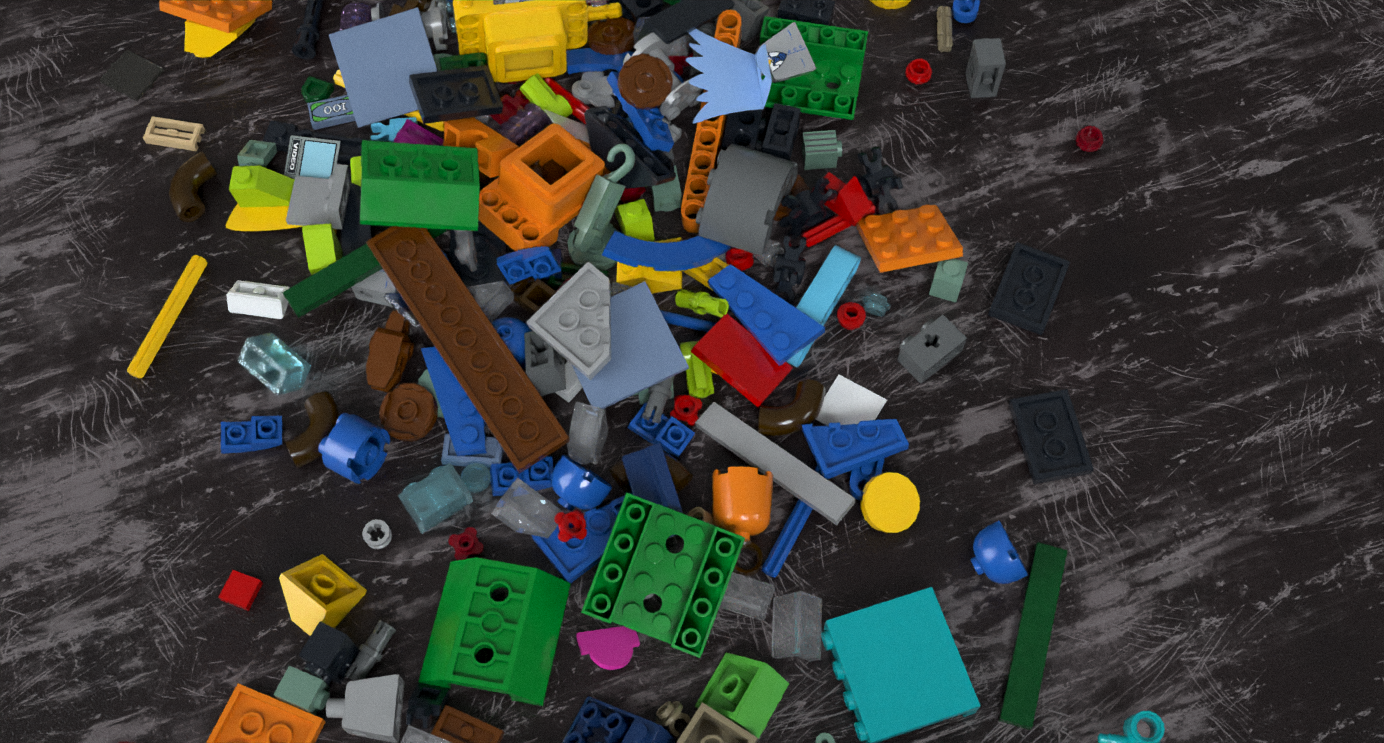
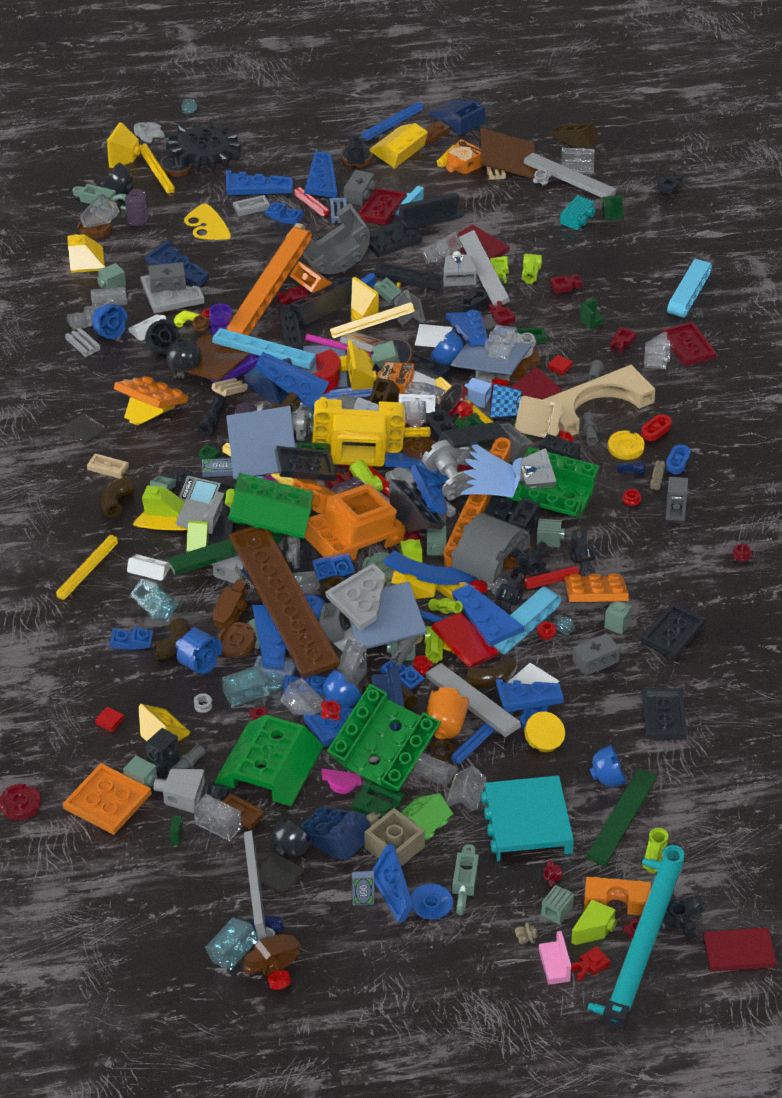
camera: 10 degrees right, 20 degrees down
sand green piece [574,143,635,252] -> none
reddish brown tile [618,54,673,110] -> none
red slope [812,172,872,227] -> none
none -> dark green plate [351,779,406,819]
none -> clear blue arm [617,461,646,475]
none -> lime piece [643,828,668,873]

